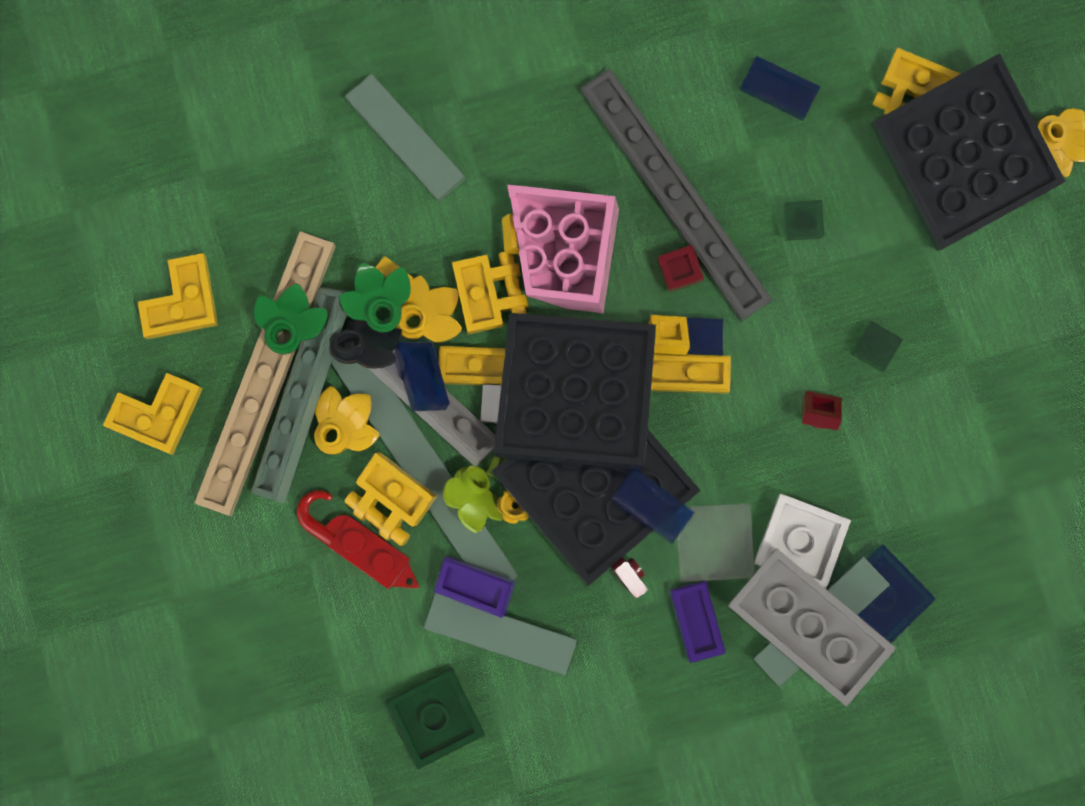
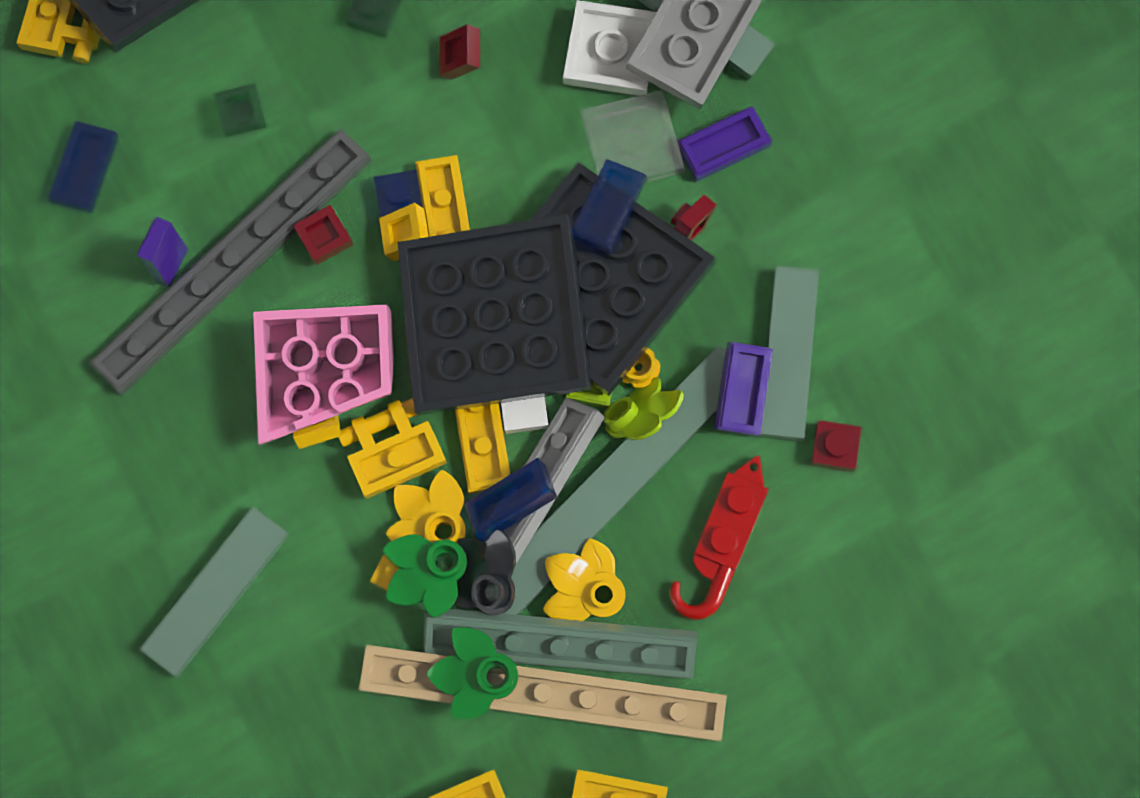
camera: 105 degrees left, 5 degrees down
yellow plate [344,452,438,547] -> none
dark green tile [385,667,486,770] -> none
none -> dark purple tile [137,217,188,287]
none -> dark red plate [810,420,862,473]

